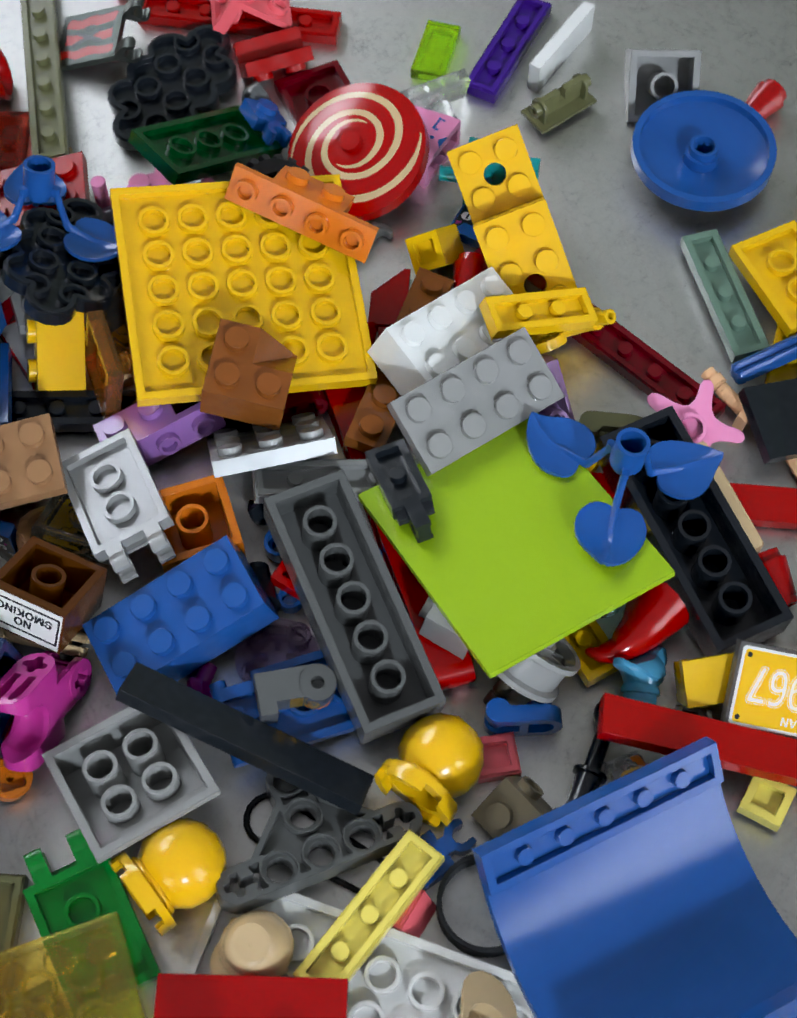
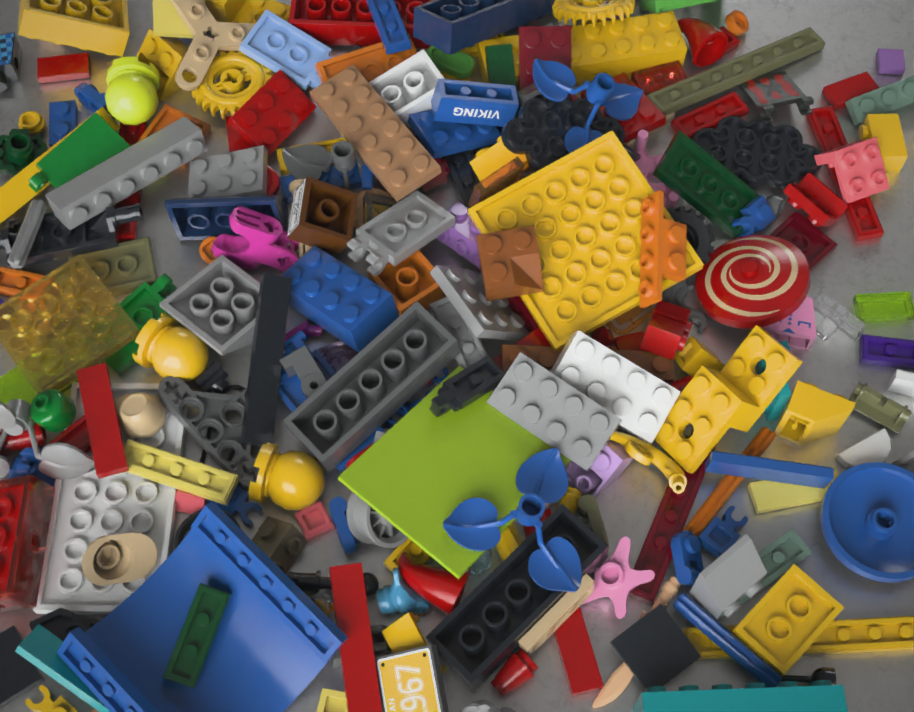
camera: 70 degrees right, 0 degrees up
yellow plate [479,287,598,340] -> none
none -> dark green tile [163,583,231,688]
none -> black plate [194,360,229,393]
none -> red piece [640,300,693,360]
none -> red tile [670,91,749,140]
none -> blue plate [671,530,705,585]
none -> orange axle [683,427,775,537]
none -> light grey slope [689,534,767,620]
none -> blue plate [698,506,748,558]
none -> blue tile [705,451,834,489]
none -> light yellow tile [747,466,838,514]
none -> yellow slope [774,380,856,446]
none -> white tile [835,428,891,468]

